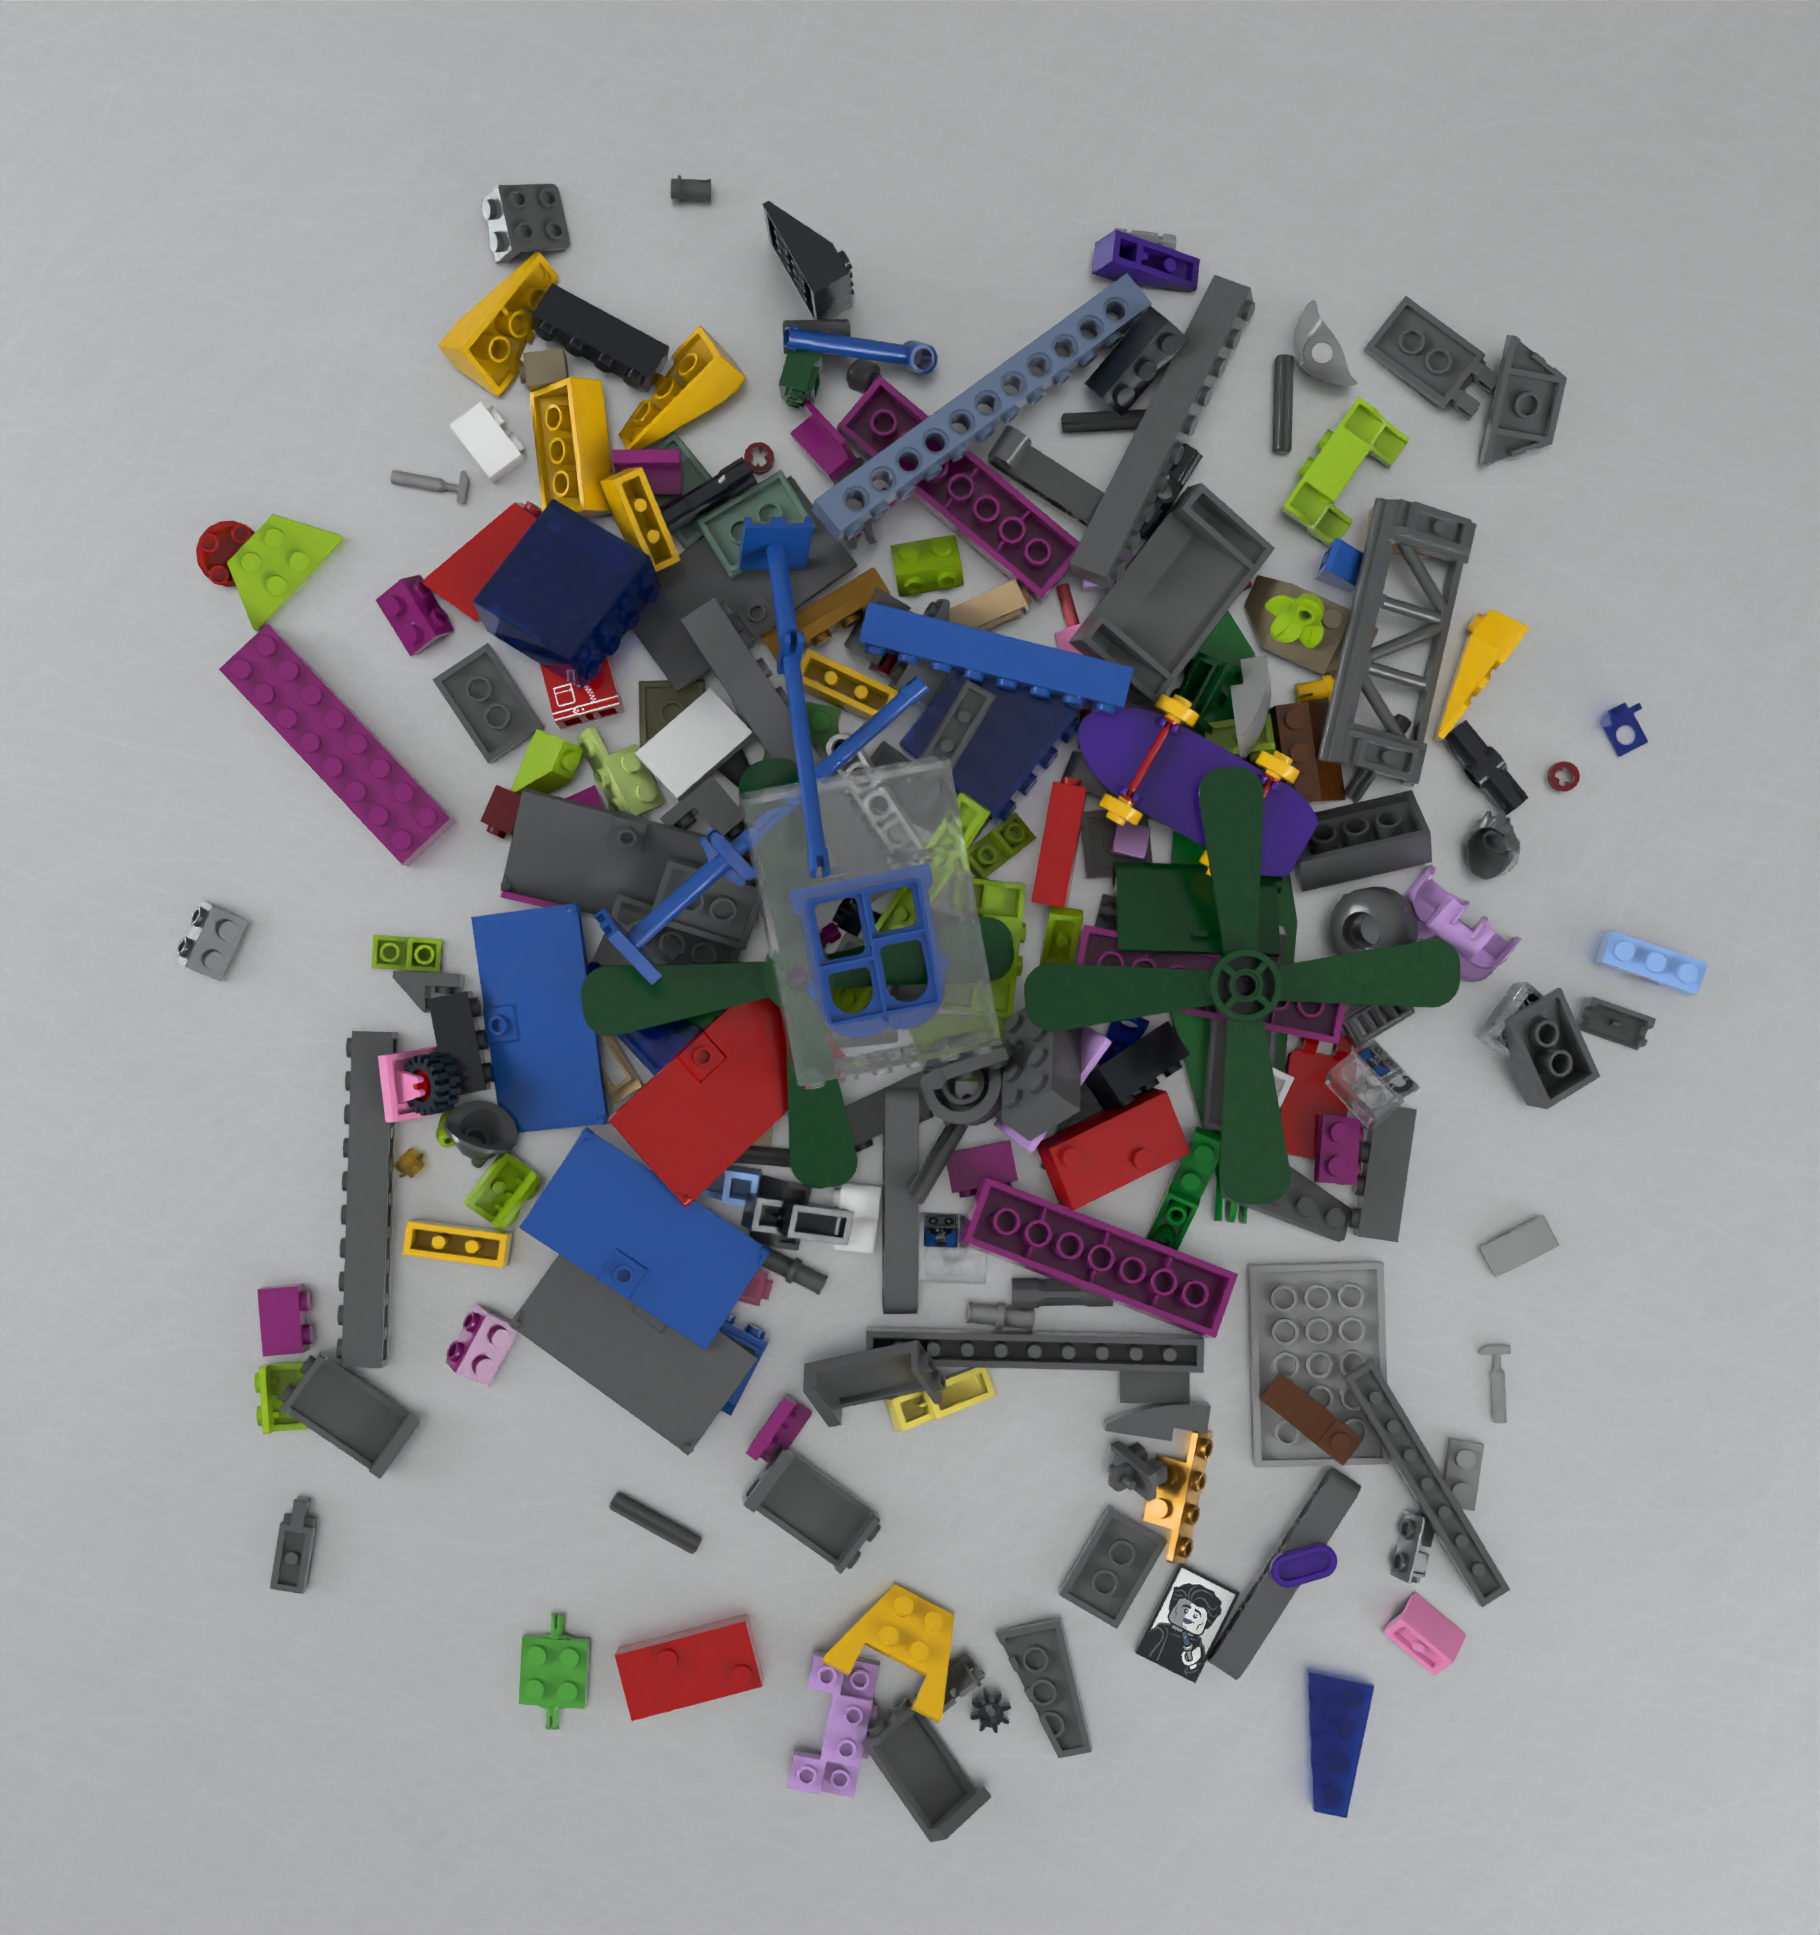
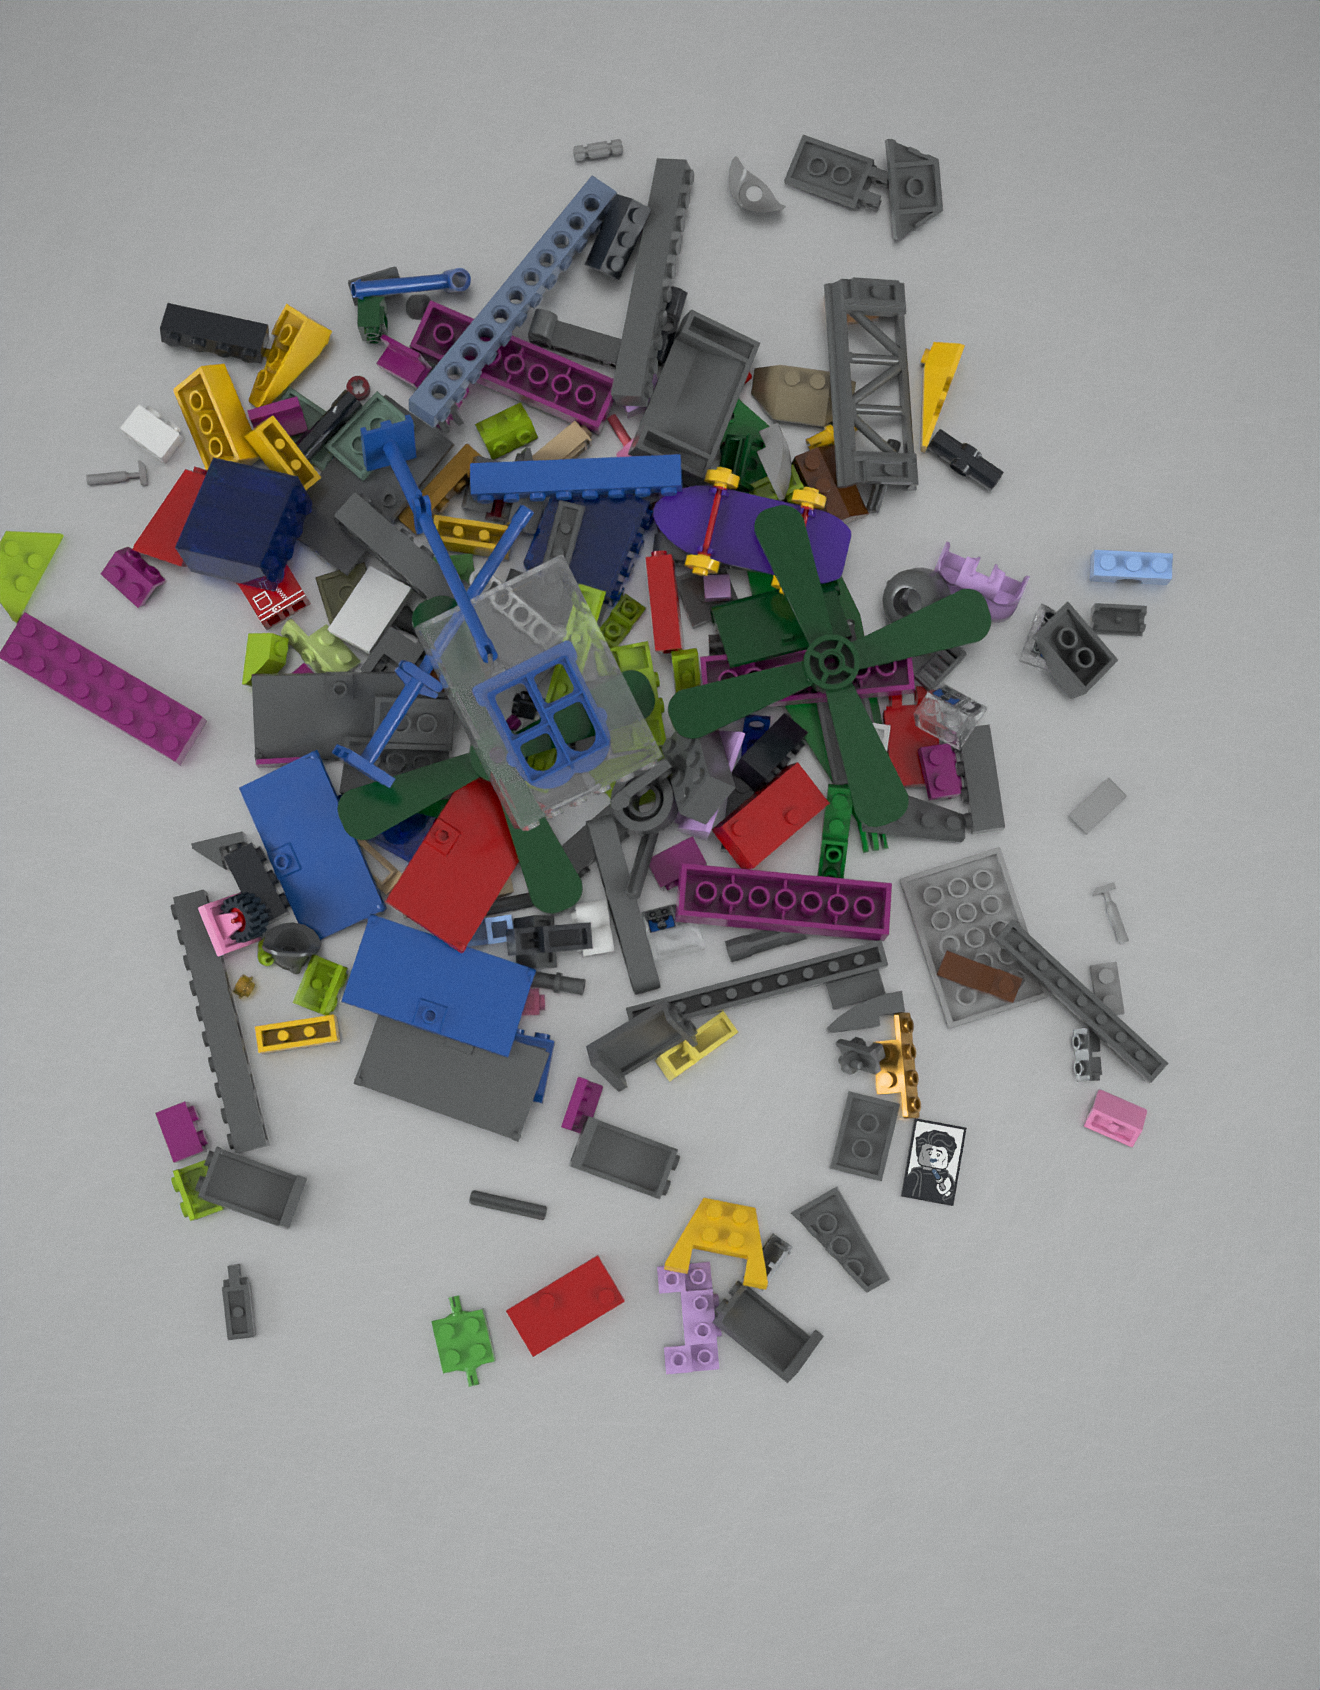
camera: 20 degrees left, 5 degrees down
bracket [177,901,249,981] -> none
lime slope [370,935,442,973] -> none
dark grey plate [432,643,544,764] -> none
yellow wedge [438,252,559,397] -> none
bracket [446,1304,518,1387] -> none
dark red brick [480,785,521,839] -> none
dark grey bracket [482,184,570,263] -> none
dark tan brick [519,348,569,392] -> none
dark grey pin [671,175,711,203] -> none
black slope [762,201,855,320] -> none
light grey pin [965,1302,1035,1330] -> none
black gear [970,1689,1011,1733] -> none
dark grey axle [1061,409,1147,433] -> none
dark purple slope [1092,230,1200,292] -> none
dark grey beam [1207,1467,1361,1680] -> none
lime plate [1265,593,1325,649] -> none
dark purple tile [1270,1542,1337,1588] -> none
dark grey axle [1273,354,1294,454] -> none
lime bracket [1280,396,1410,546] -> none
dark grey slope [1293,790,1432,892] -> none
clear blue wing [1307,1669,1374,1818] -> none
blue slope [1315,538,1363,593] -> none
dark grey hair [1464,811,1521,880] -> none
dark red bush [1547,761,1580,791] -> none
clear blue bracket [1600,702,1648,757] -> none

